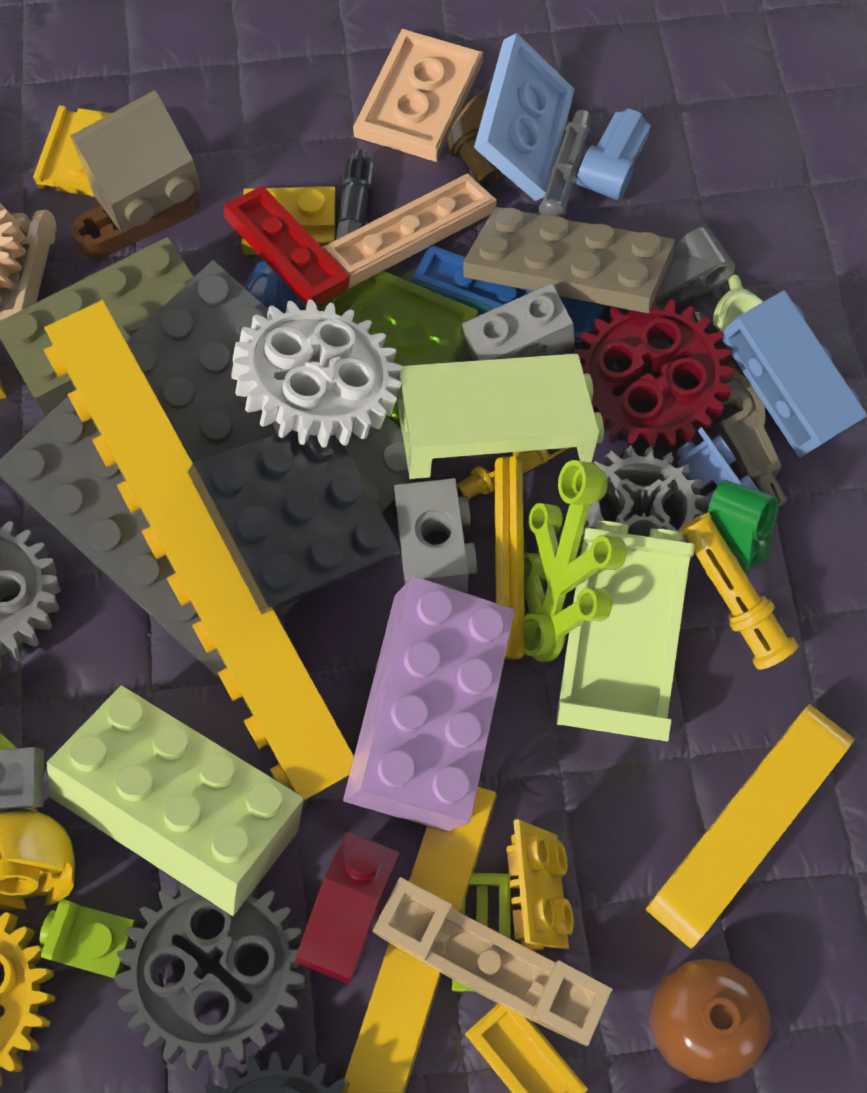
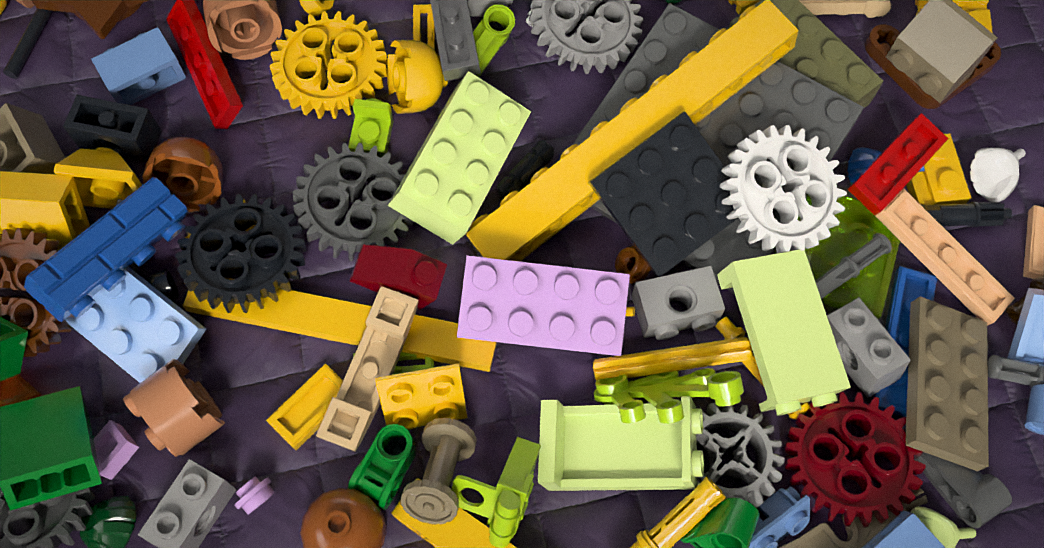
camera: 80 degrees right, 0 degrees up
none -> green piece [348,424,417,510]
none -> dark tan hose [401,418,477,525]
none -> lime piece [451,437,541,548]
none -> black axle [497,140,554,198]
none -> reddish brown plate [615,246,650,284]
none -> dark grey piece [815,233,892,299]
none -> white piece [970,148,1026,202]

